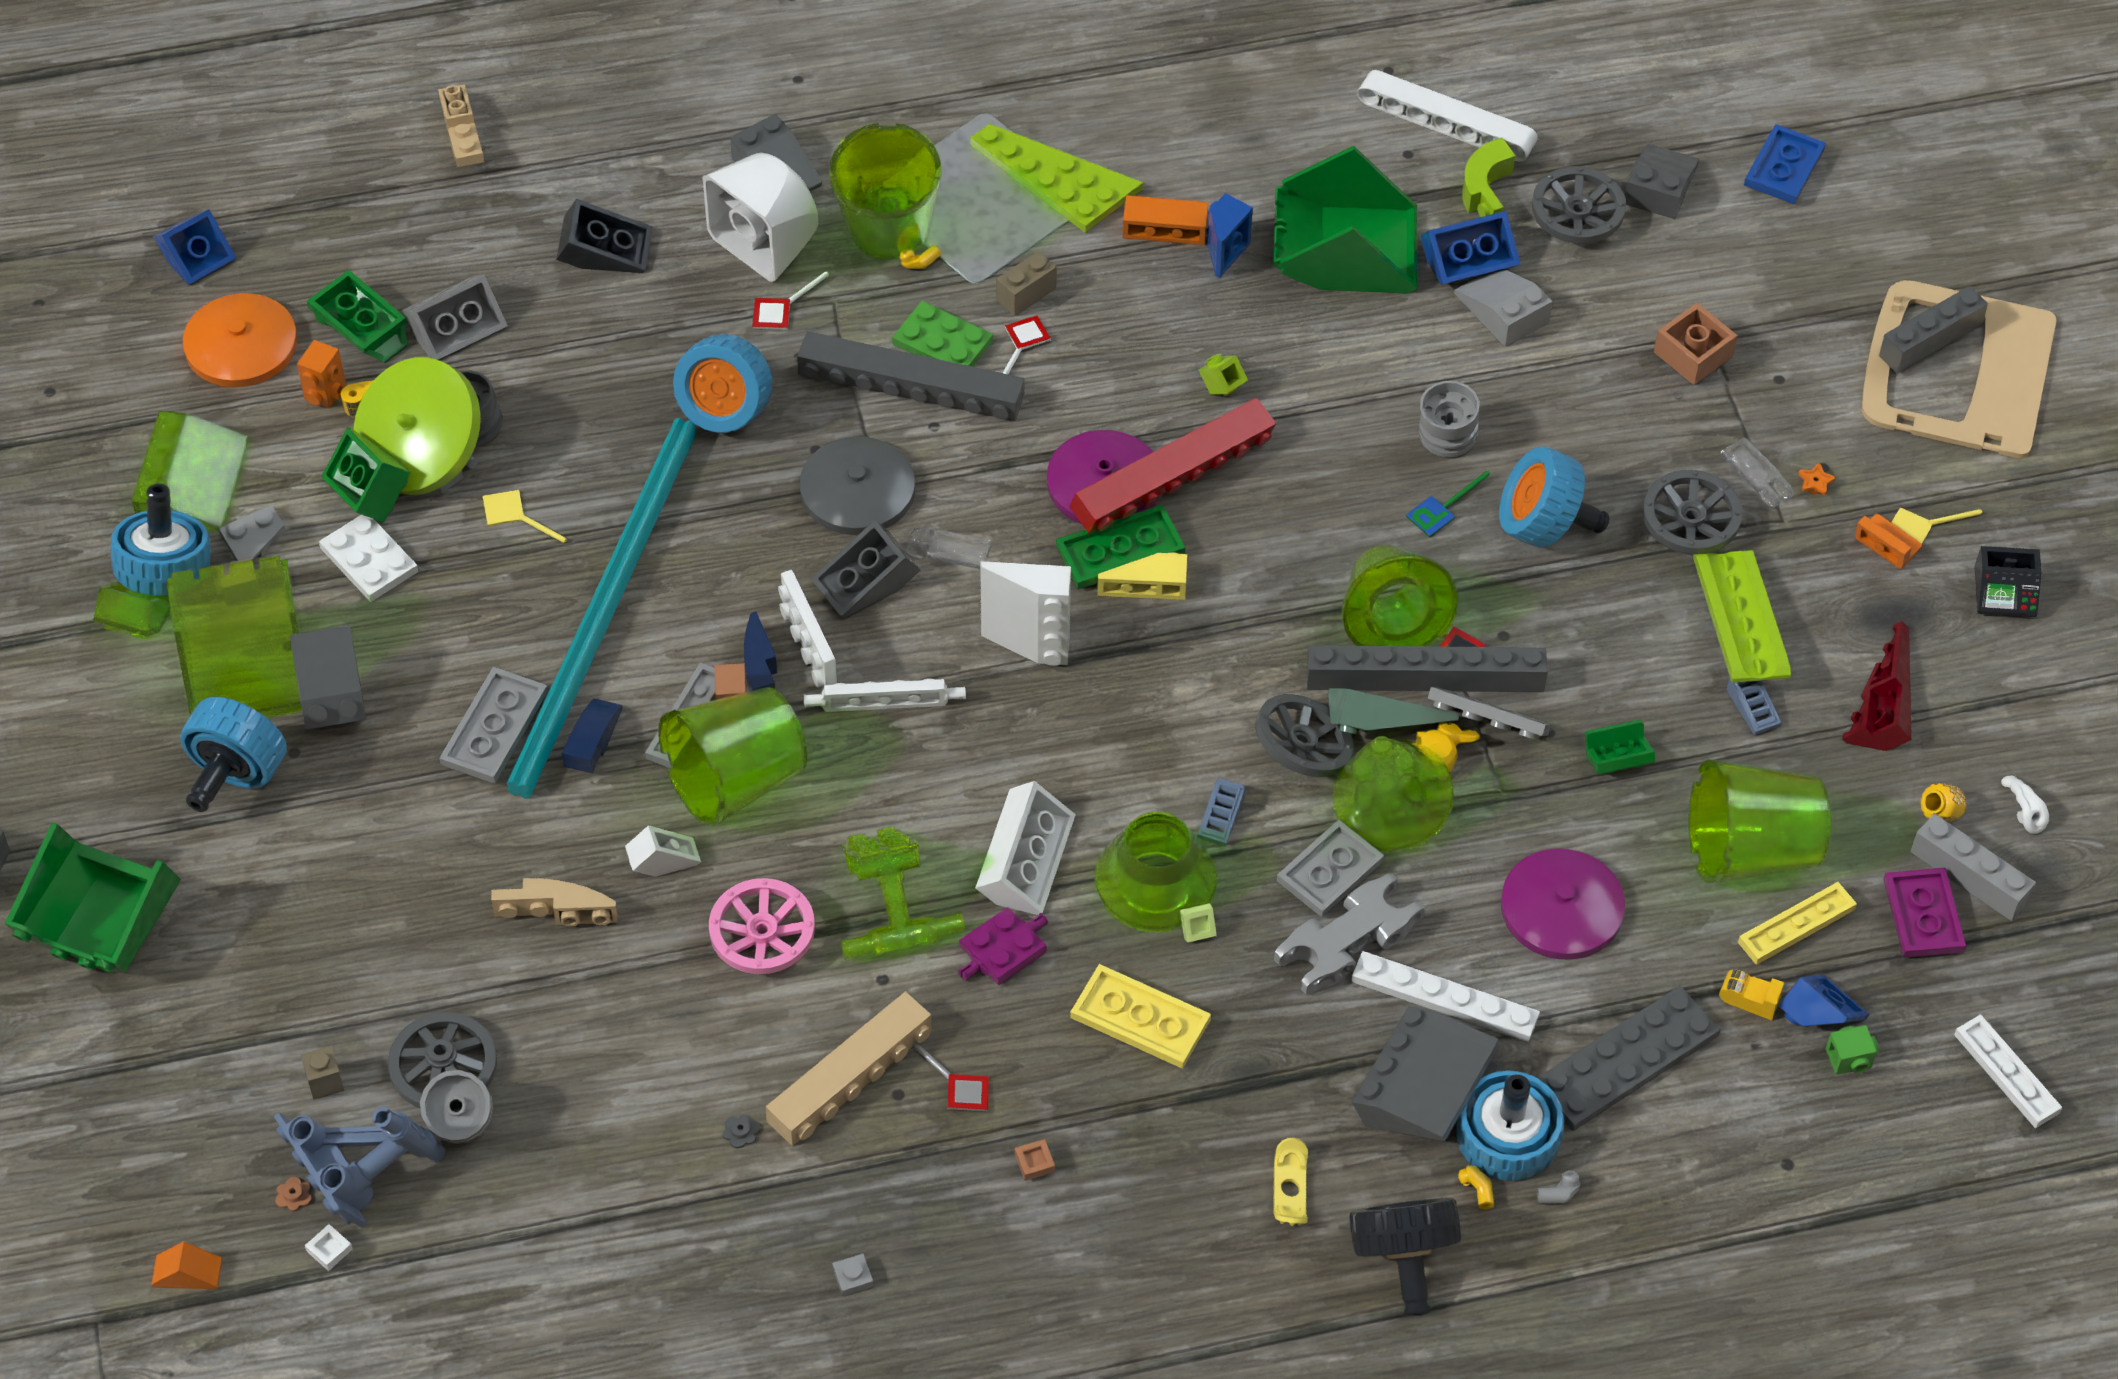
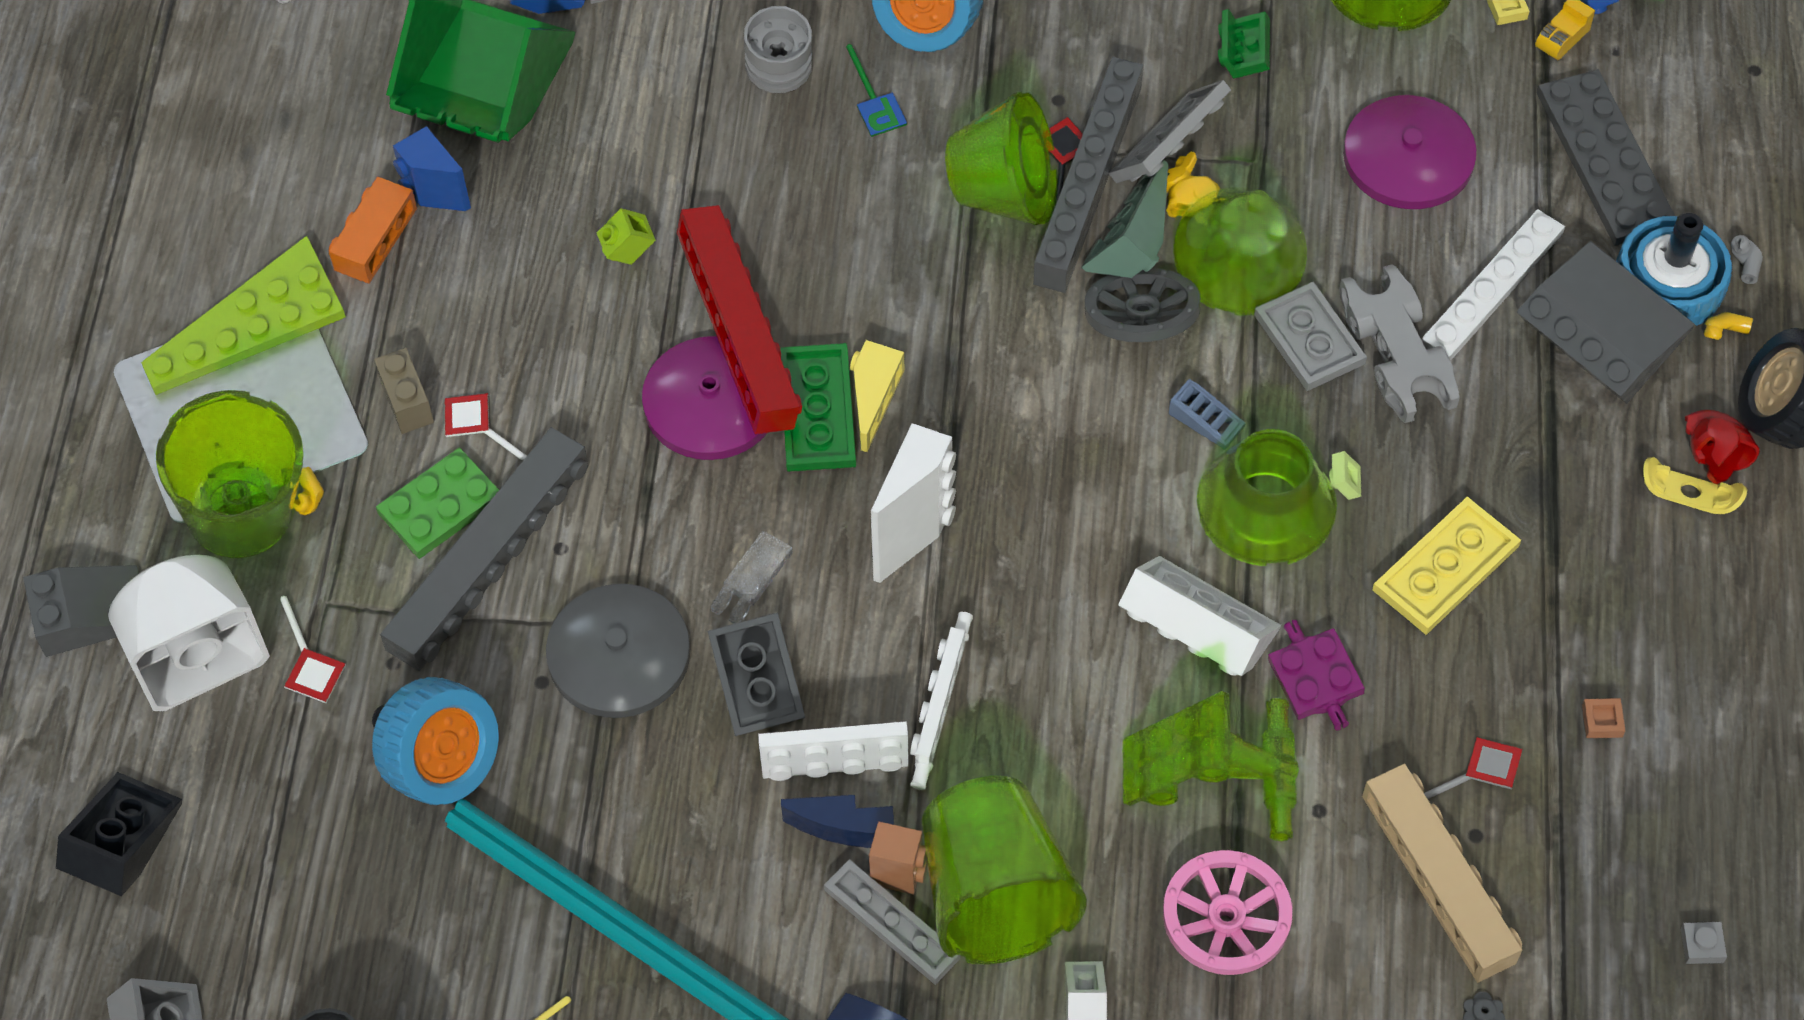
camera: 70 degrees left, 5 degrees up
none -> red helmet [1685,410,1760,484]

